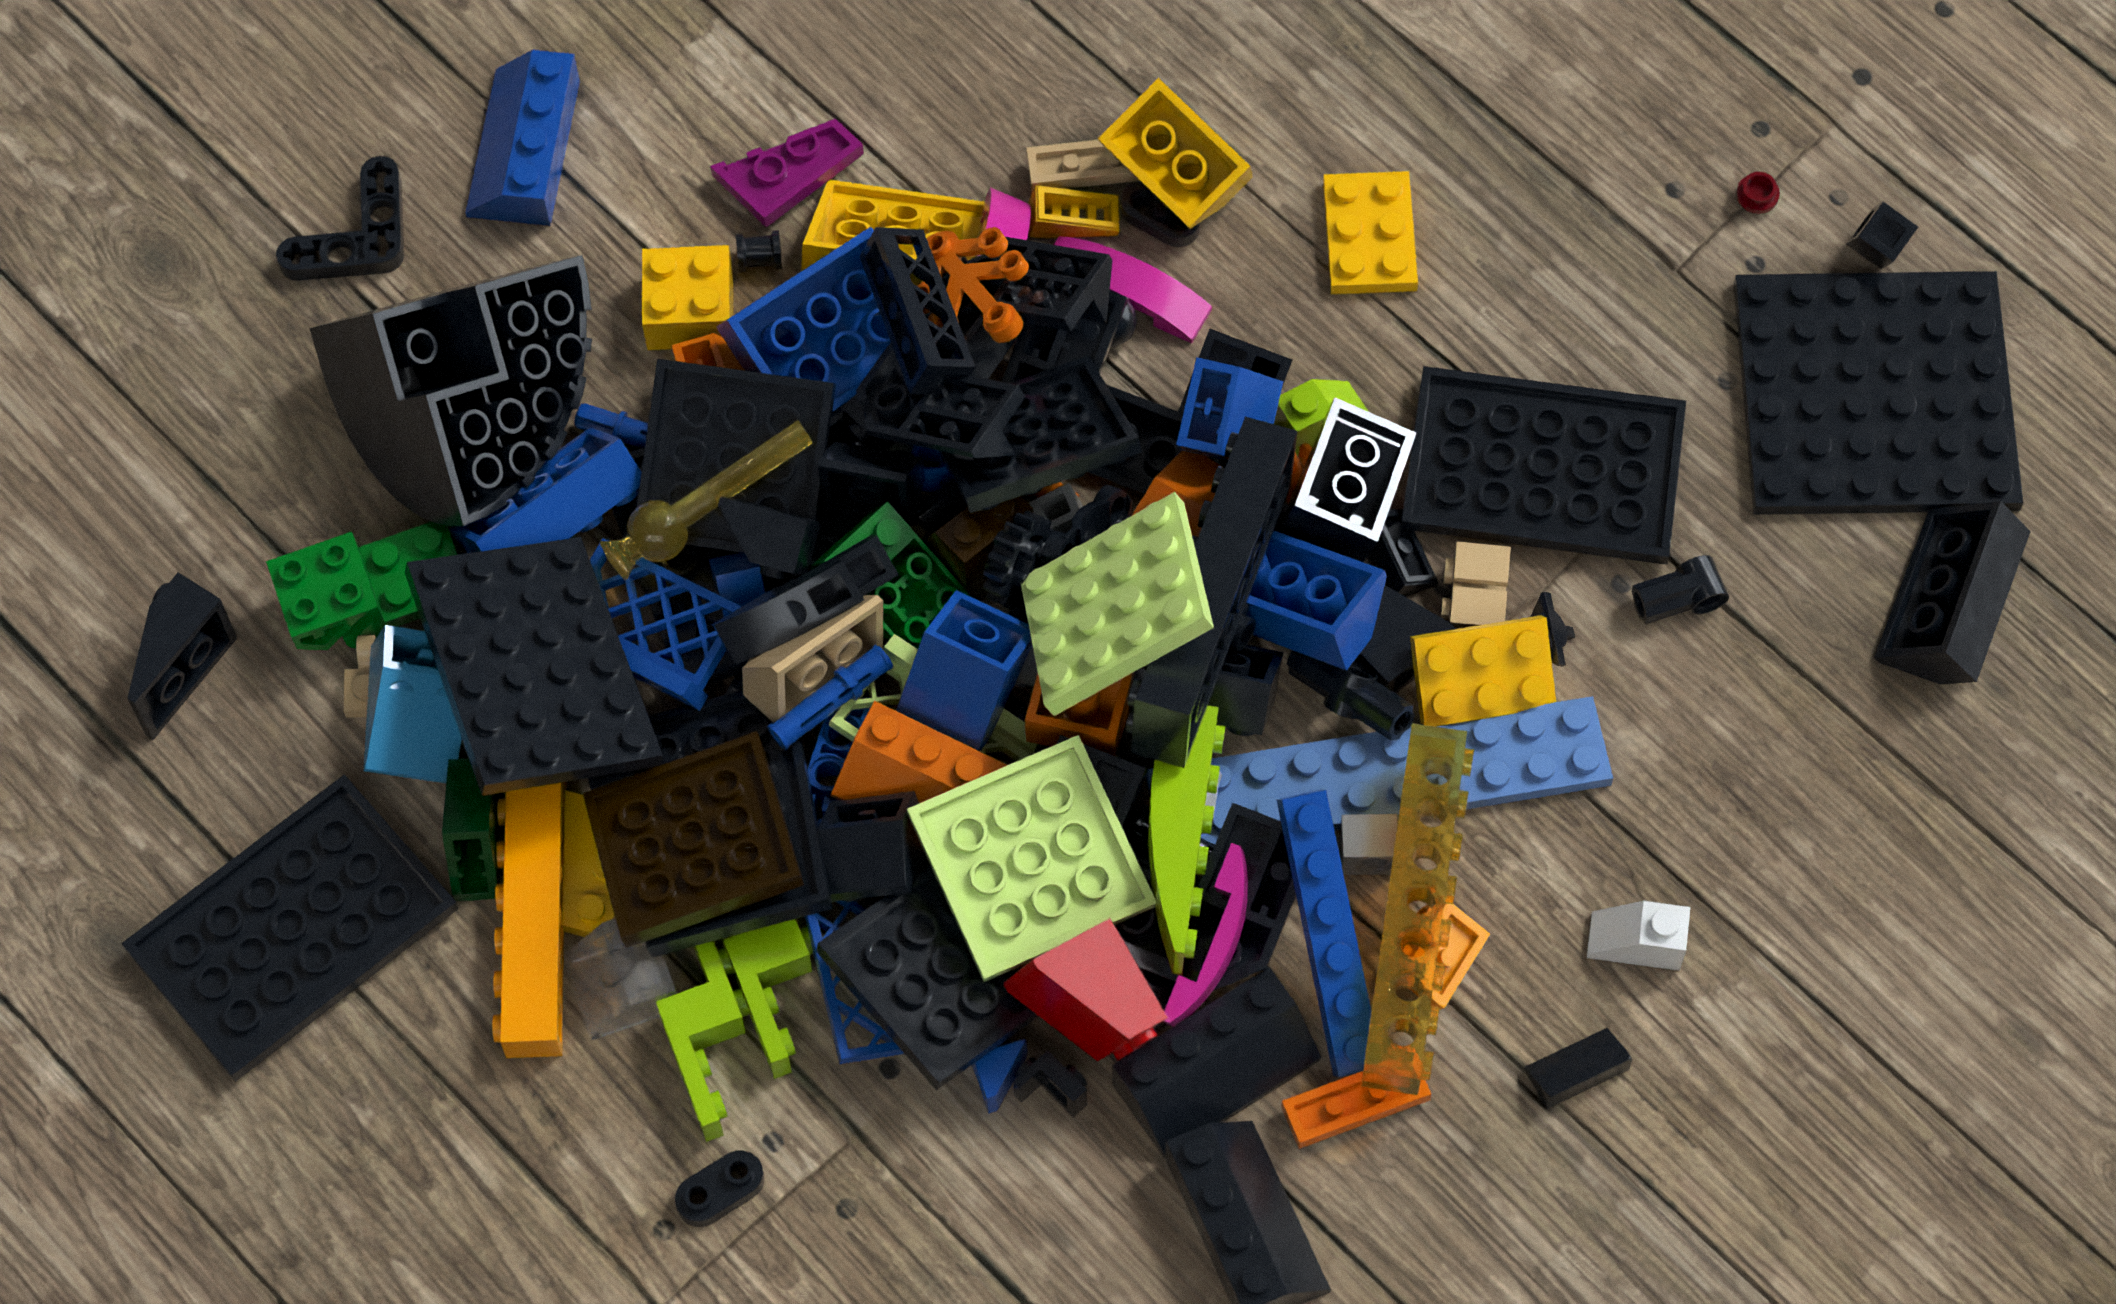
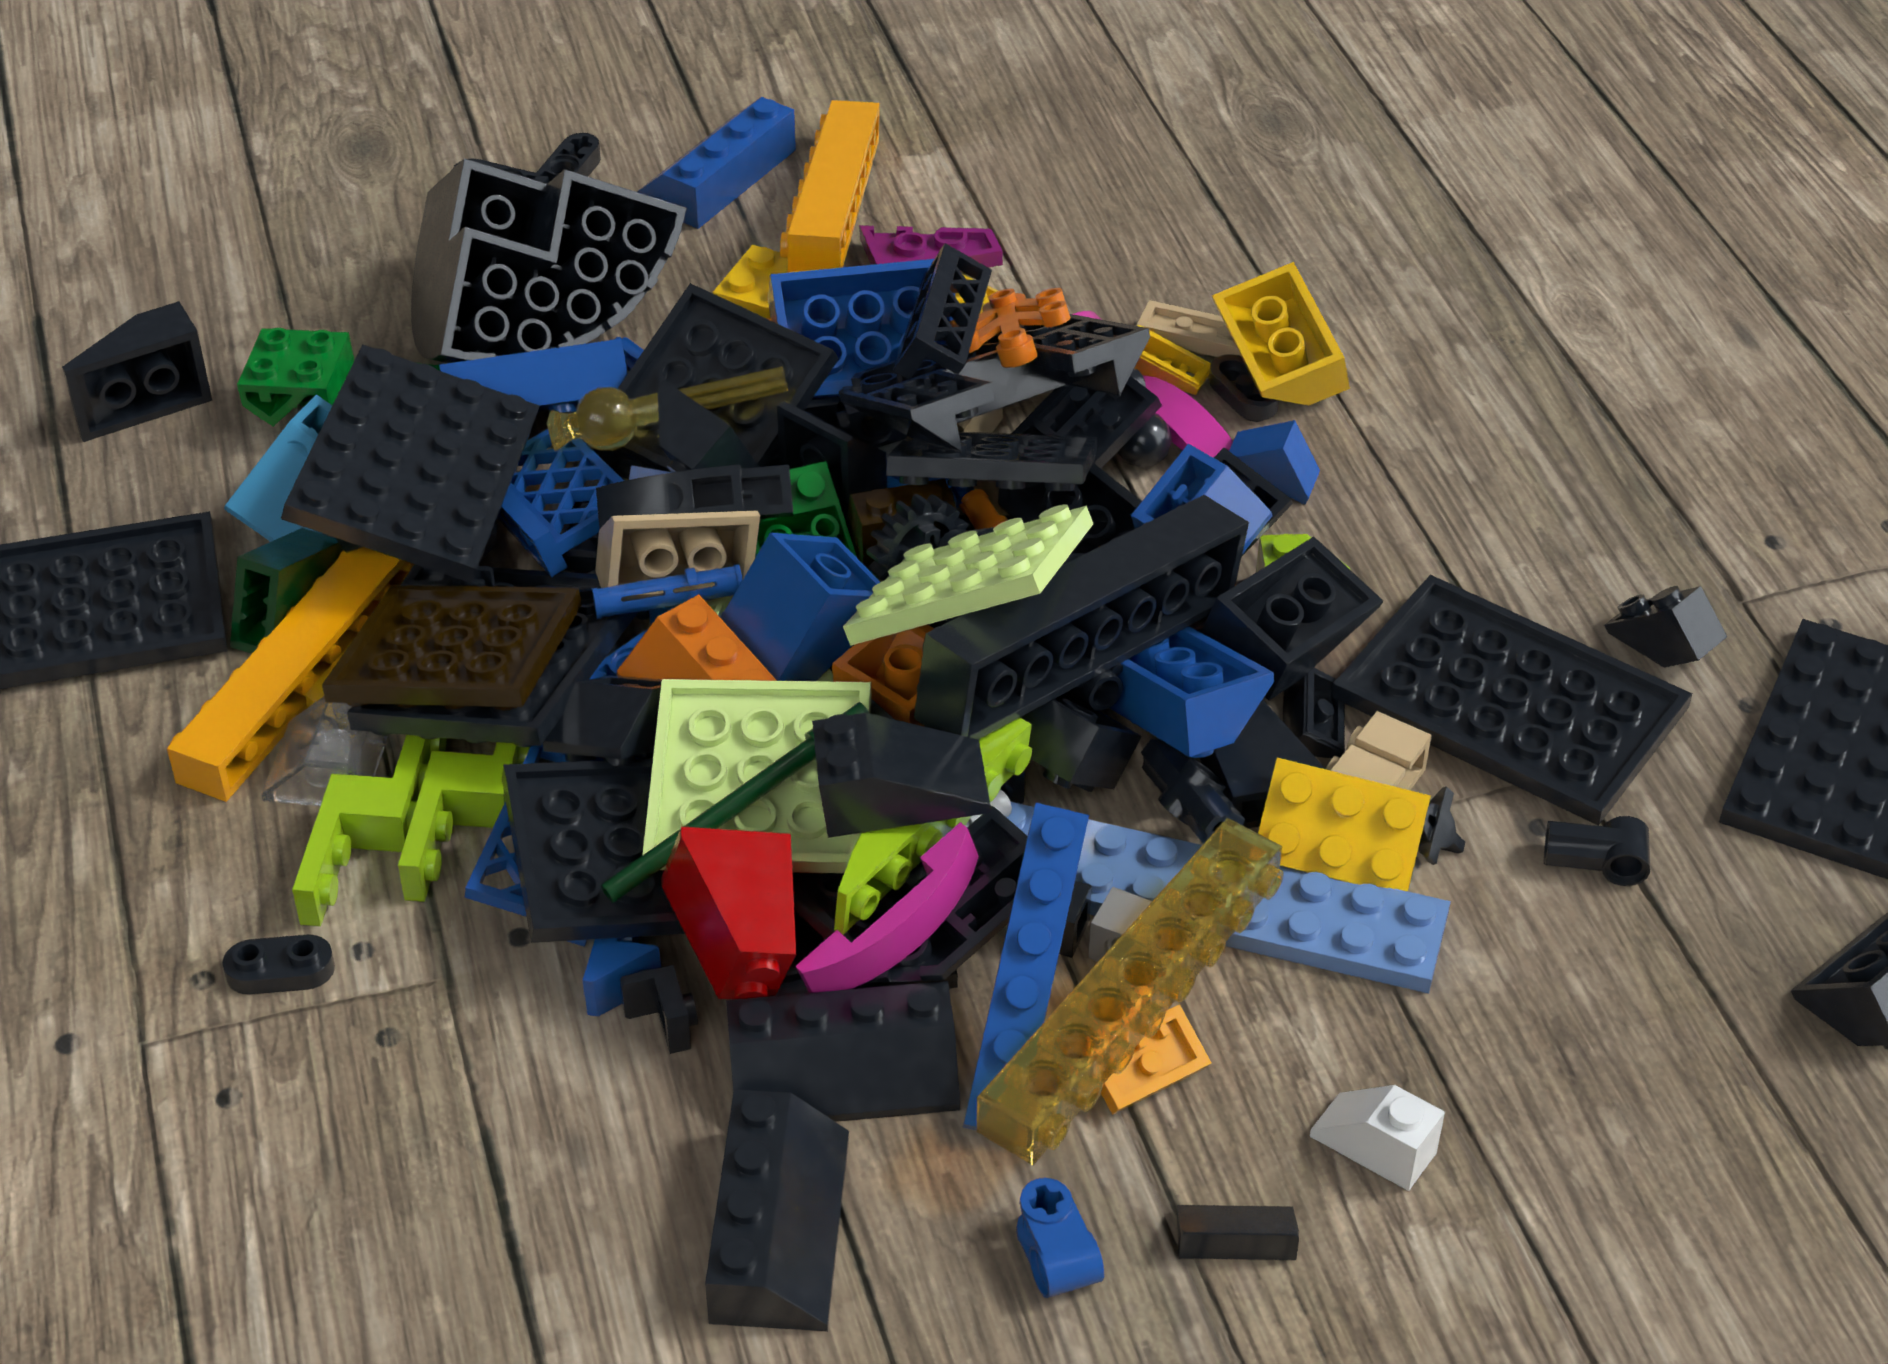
camera: 25 degrees right, 20 degrees down
orange plate [1281,1053,1432,1149] -> none
yellow plate [1323,171,1418,295] -> none
dark red plate [1736,172,1780,214] -> none
none -> dark green bar [600,702,870,903]
none -> light orange brick [780,100,880,273]
none -> black slope [812,713,992,838]
none -> blue piece [1016,1178,1104,1298]
none -> blue slope [1229,420,1320,505]
none -> black slope [1604,586,1727,668]

